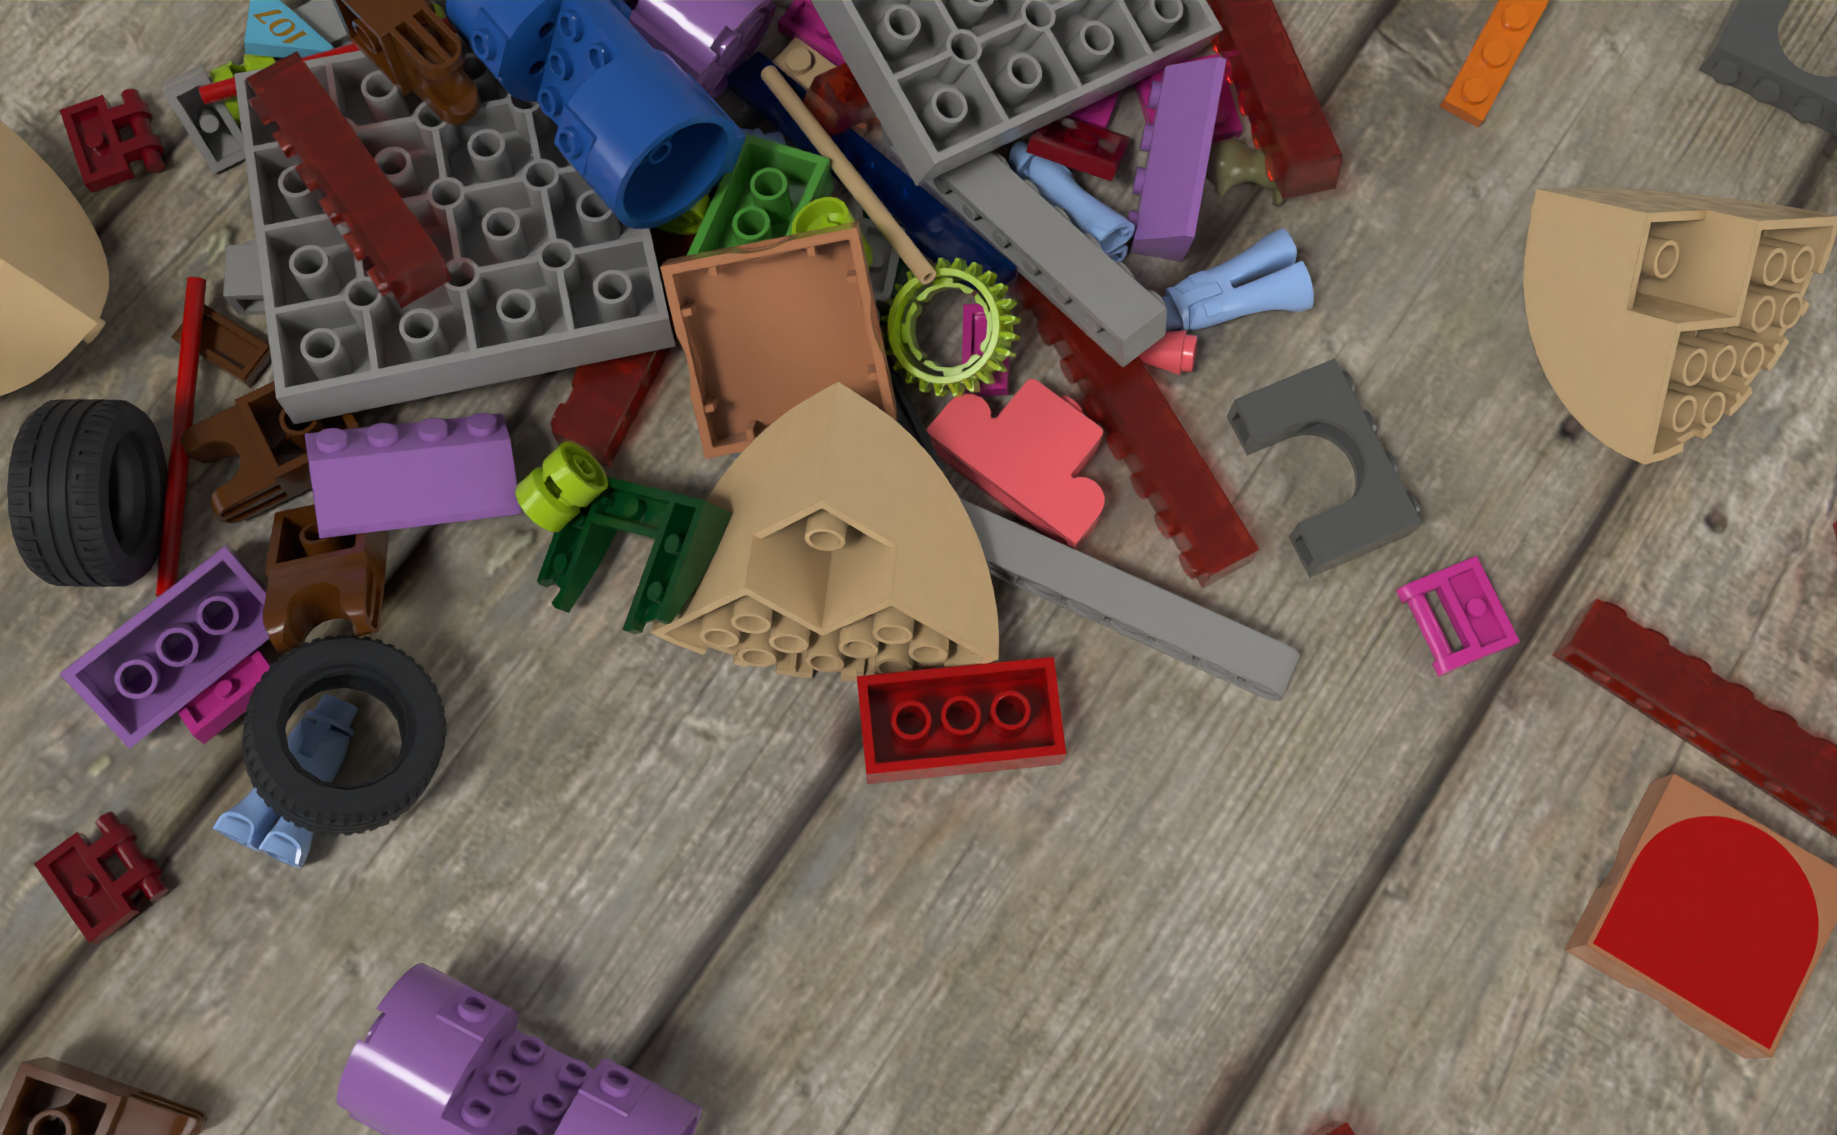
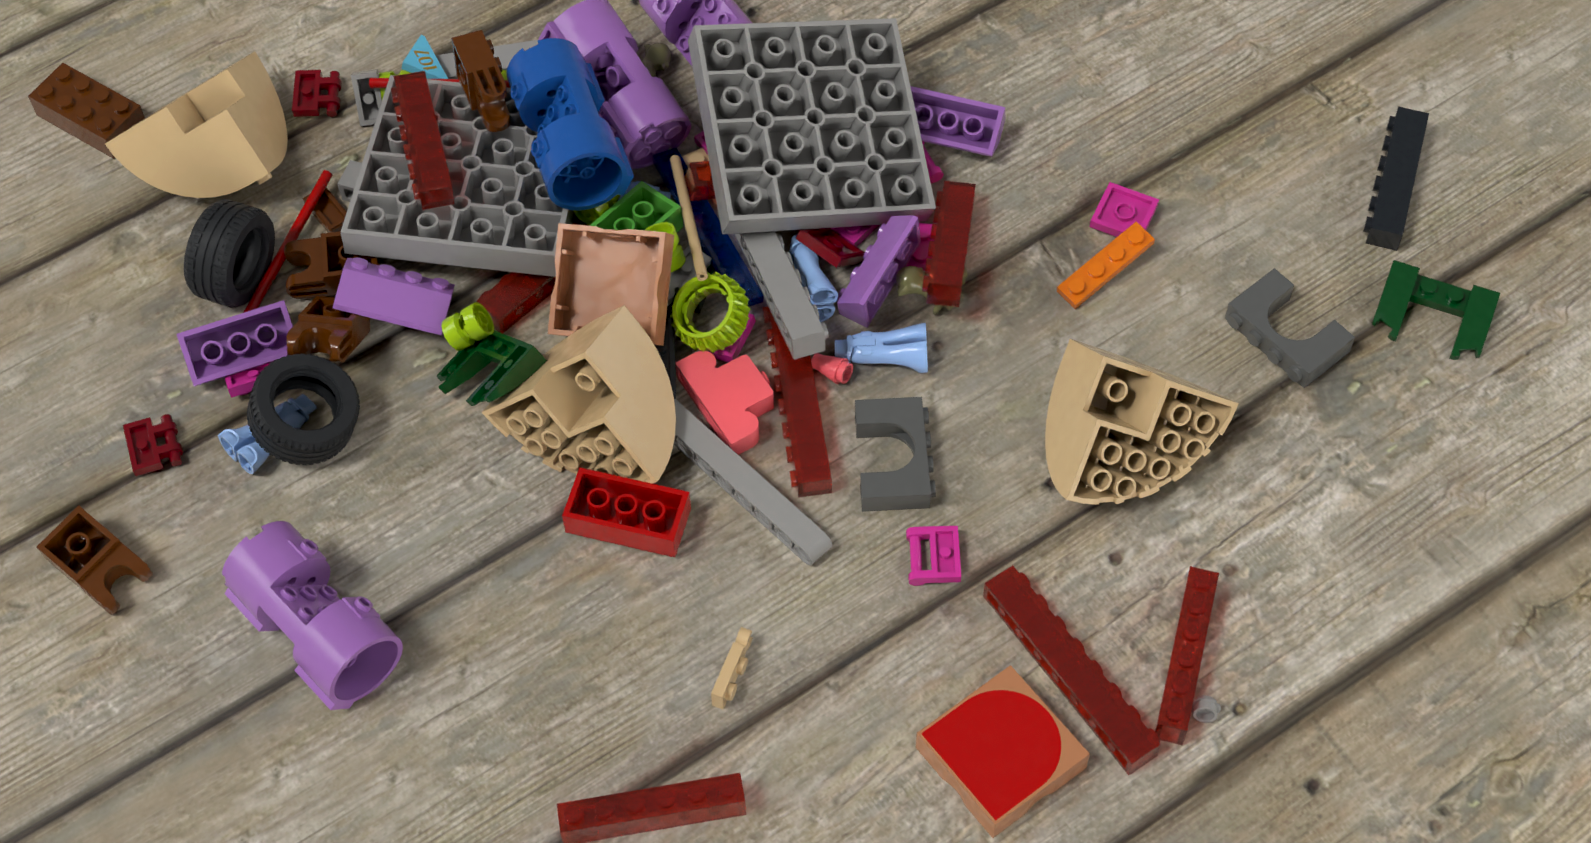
camera: 25 degrees right, 15 degrees down
none -> tan plate [711,627,753,709]

